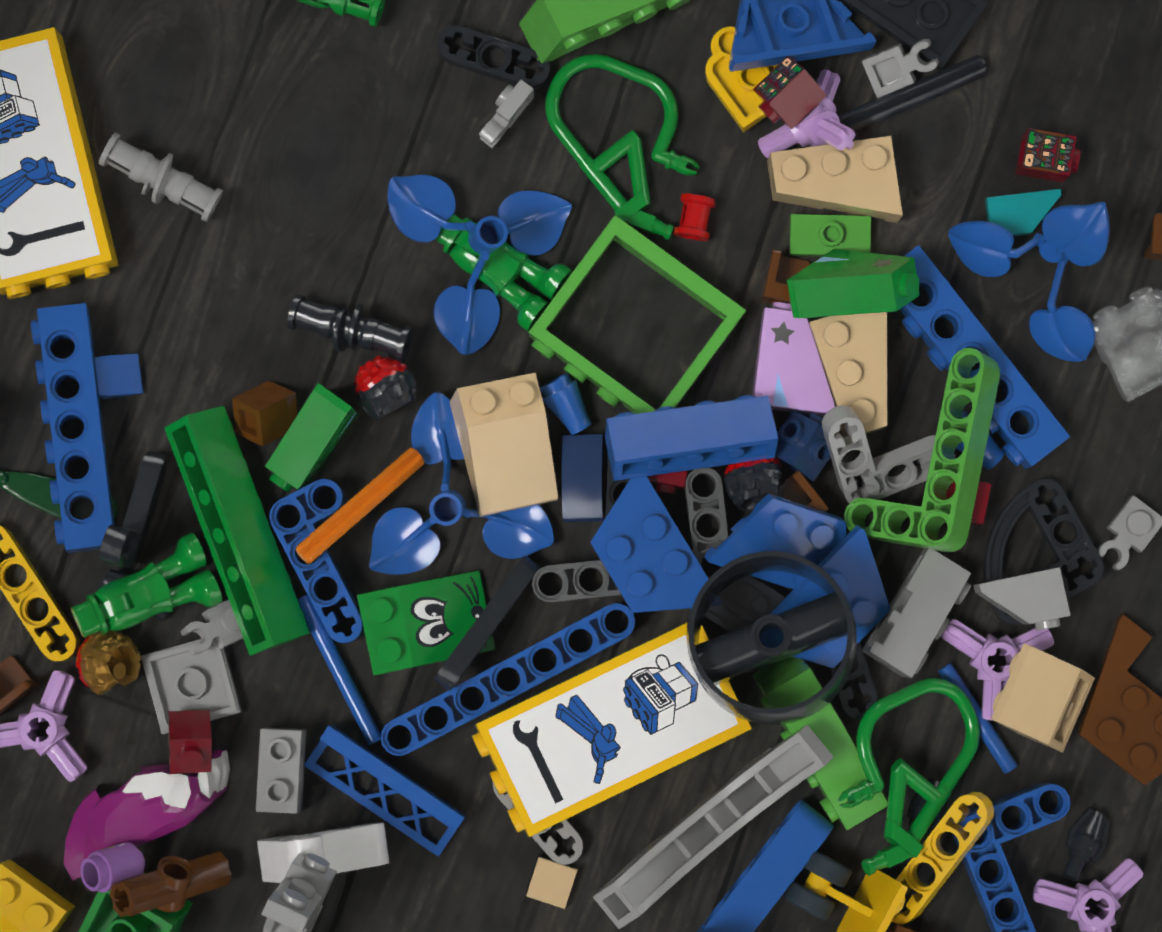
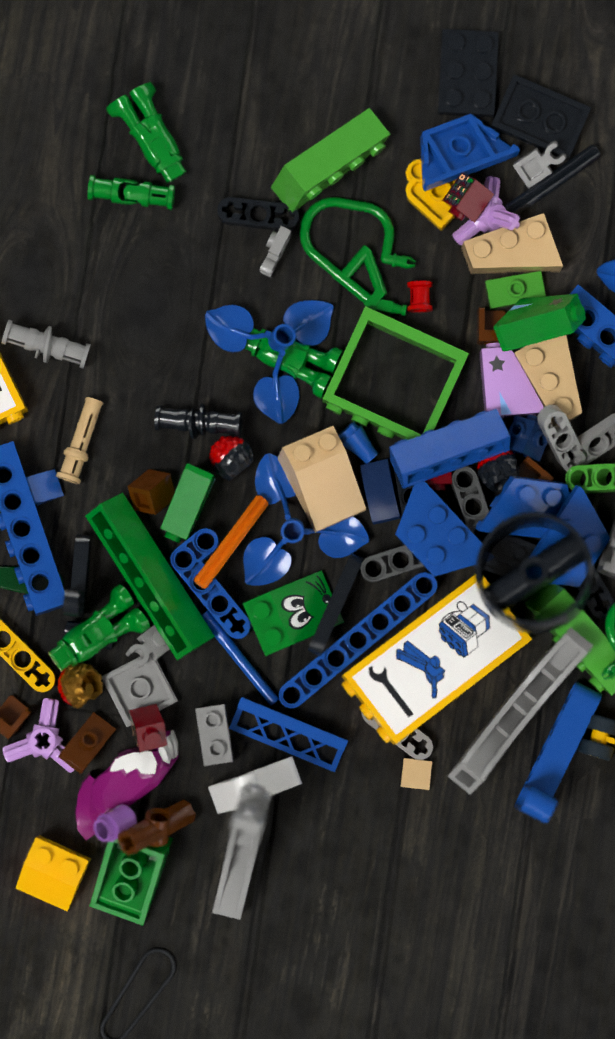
camera: 10 degrees left, 0 degrees up
none -> tan pin [56,397,103,484]
none -> reddish brown plate [58,712,116,774]

